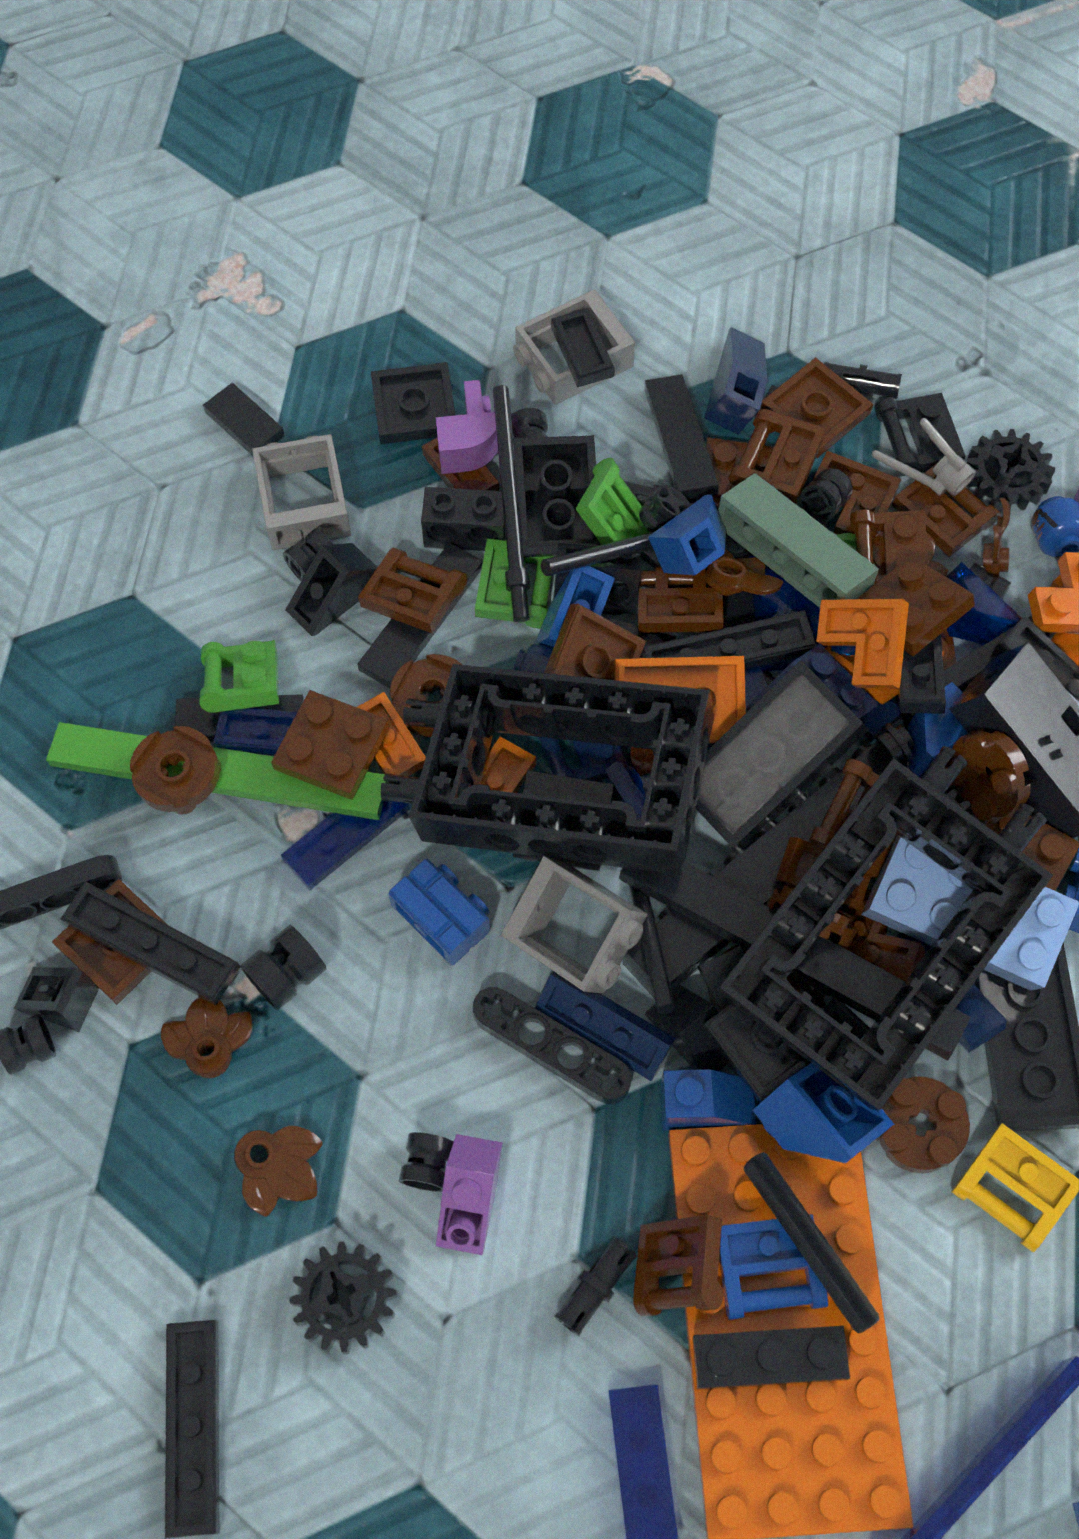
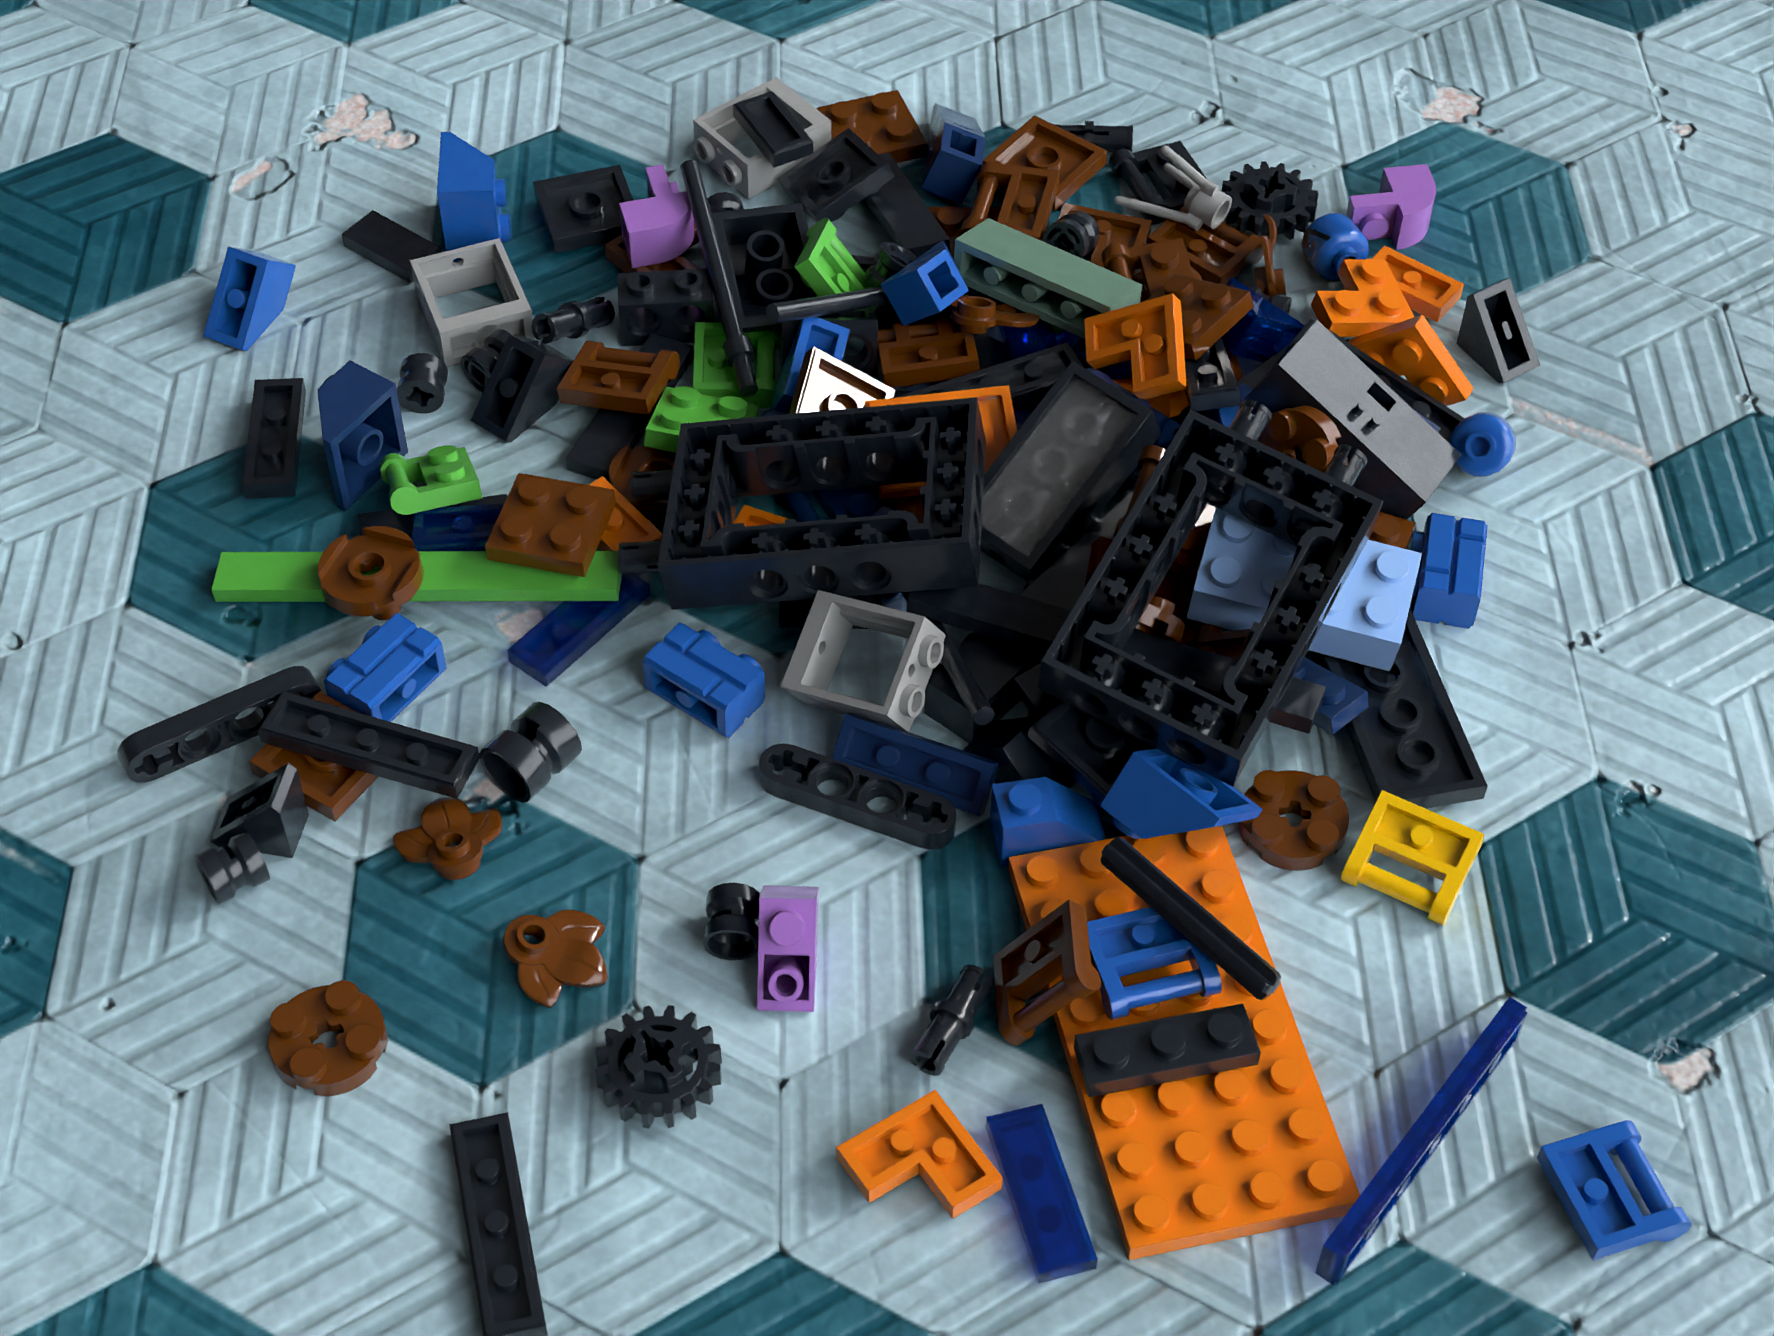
camera: 10 degrees left, 15 degrees down
none -> blue slope [203,246,296,351]
none -> black plate [242,378,306,498]
none -> reddish brown plate [268,980,388,1096]
none -> dark blue slope [317,360,408,511]
none -> blue brick [323,613,447,722]
none -> black wheel [397,353,448,414]
none -> blue slope [437,132,511,262]
none -> black pin [531,296,615,344]
none -> bright green plate [644,386,760,453]
none -> black plate [777,128,895,223]
none -> reddish brown plate [816,90,927,163]
none -> orange plate [836,1090,1003,1219]

